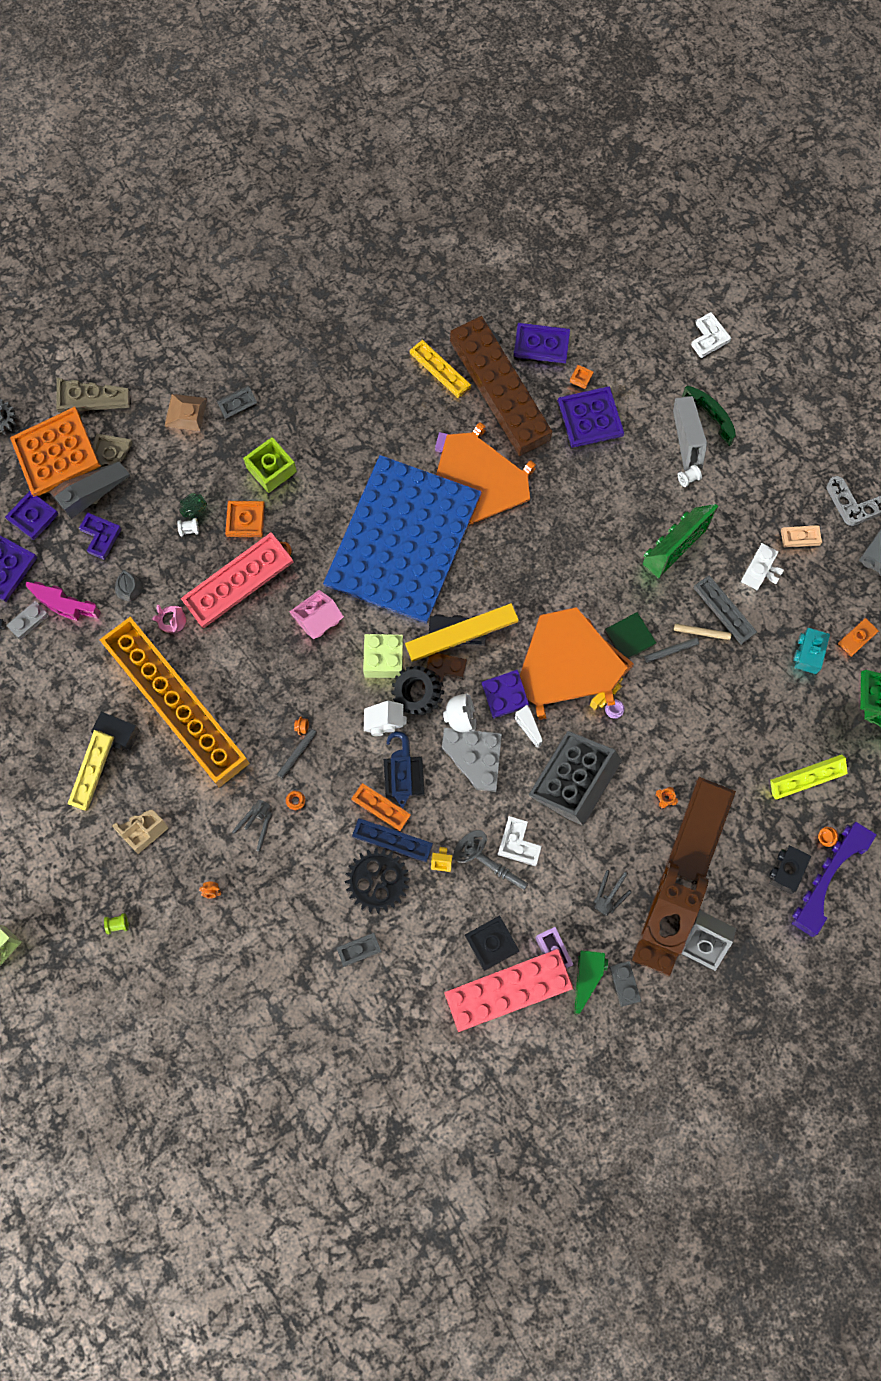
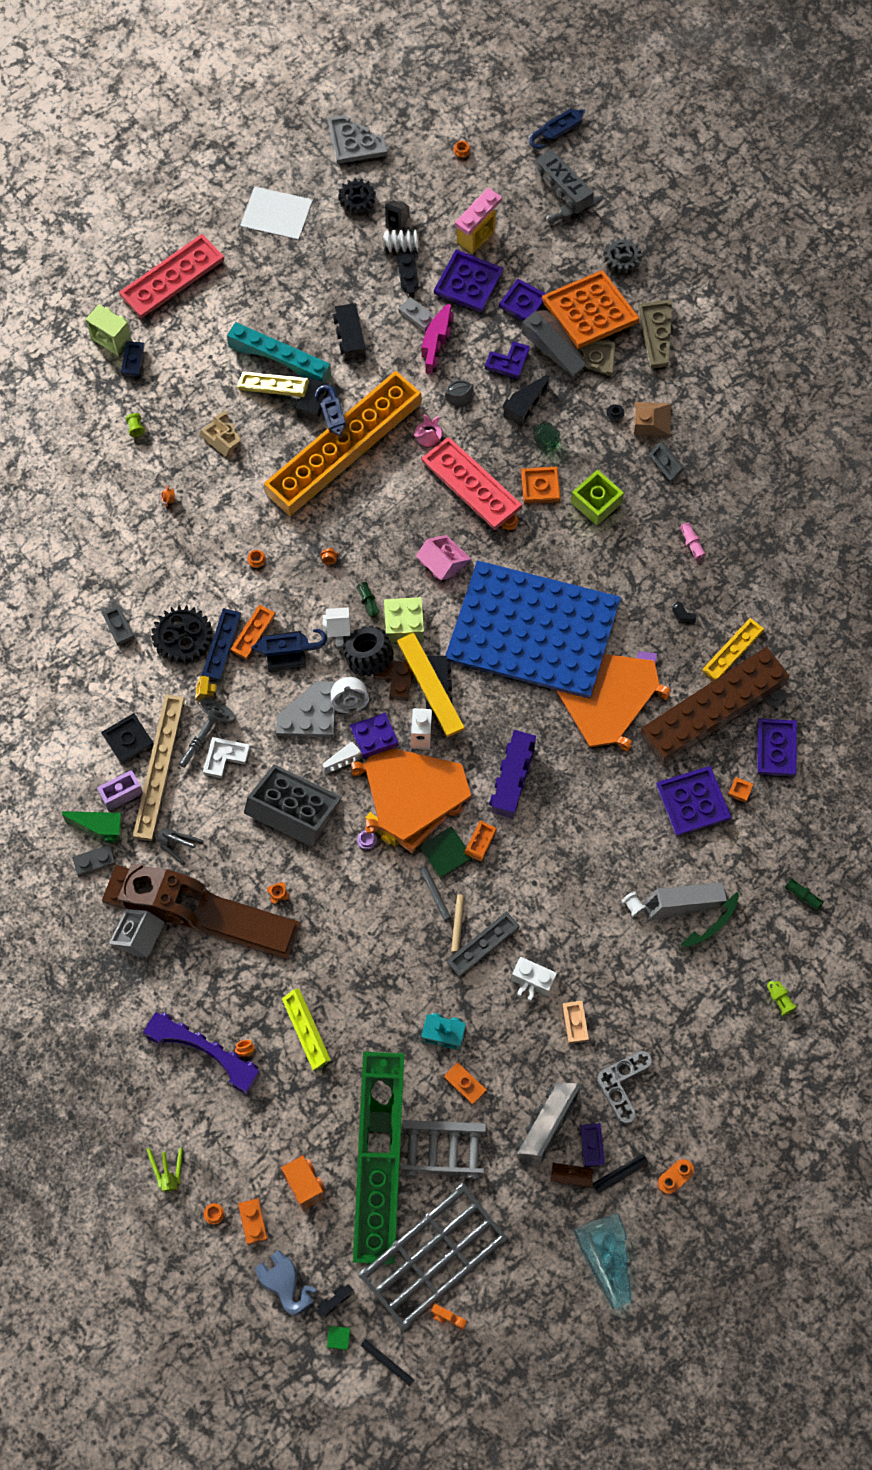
camera: 85 degrees right, 5 degrees down
white bush [177,518,199,537] -> none
dark grey plant [232,800,272,852] -> none
dark grey bar [276,728,317,779] -> none
coral plate [444,949,574,1032] -> none
green slope [643,504,718,578] -> none
white plate [691,312,731,358] -> none
black brick [769,845,812,894] -> none
none -> dark blue plate [121,341,145,377]
none -> tan plate [133,694,185,842]
none -> teal arch [227,322,331,383]
none -> dark blue plate [315,385,347,437]
none -> black brick [332,303,366,361]
none -> dark green axle [356,582,380,617]
none -> white torso [411,708,432,750]
none -> orange plate [464,820,497,862]
none -> dark purple wedge [489,730,536,819]
none -> black slope [502,375,550,426]
none -> black plate [606,404,625,422]
none -> black arm [672,601,696,623]
none -> bright pink pin [679,522,706,560]
none -> lime piece [767,981,798,1016]
none -> dark green pin [785,878,824,911]

